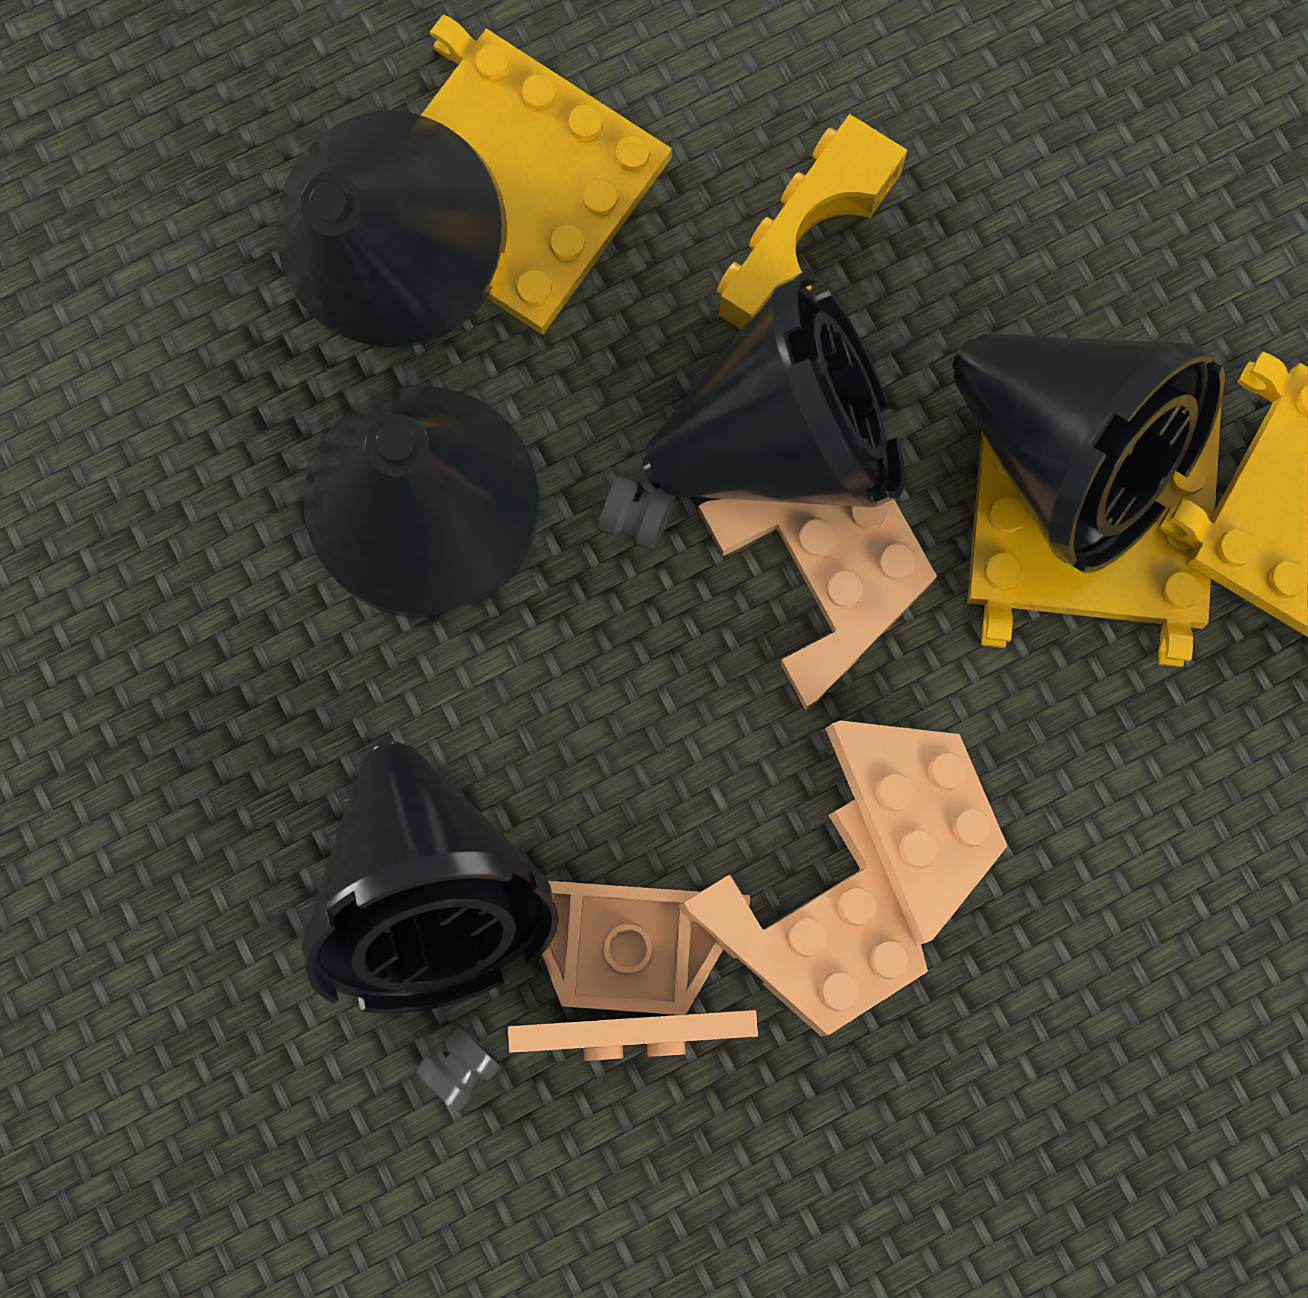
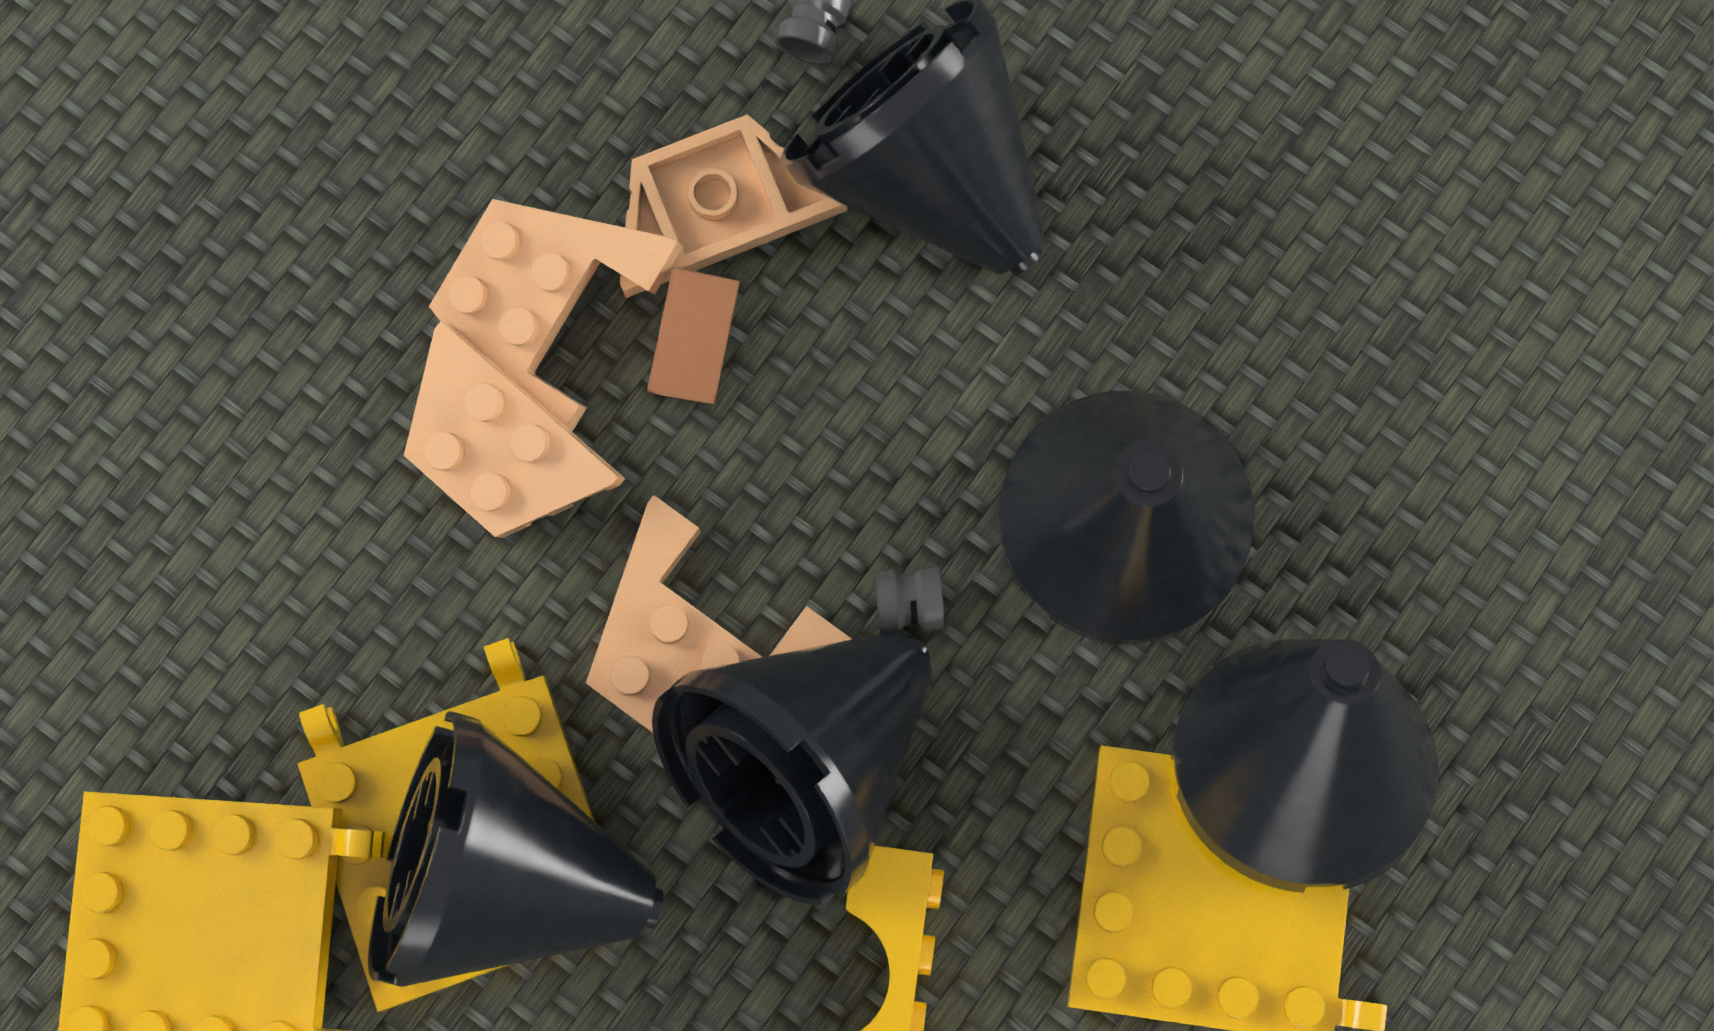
camera: 155 degrees right, 0 degrees up
light nougat wing [508,1010,758,1061] -> none
none -> nougat slope [647,268,740,404]

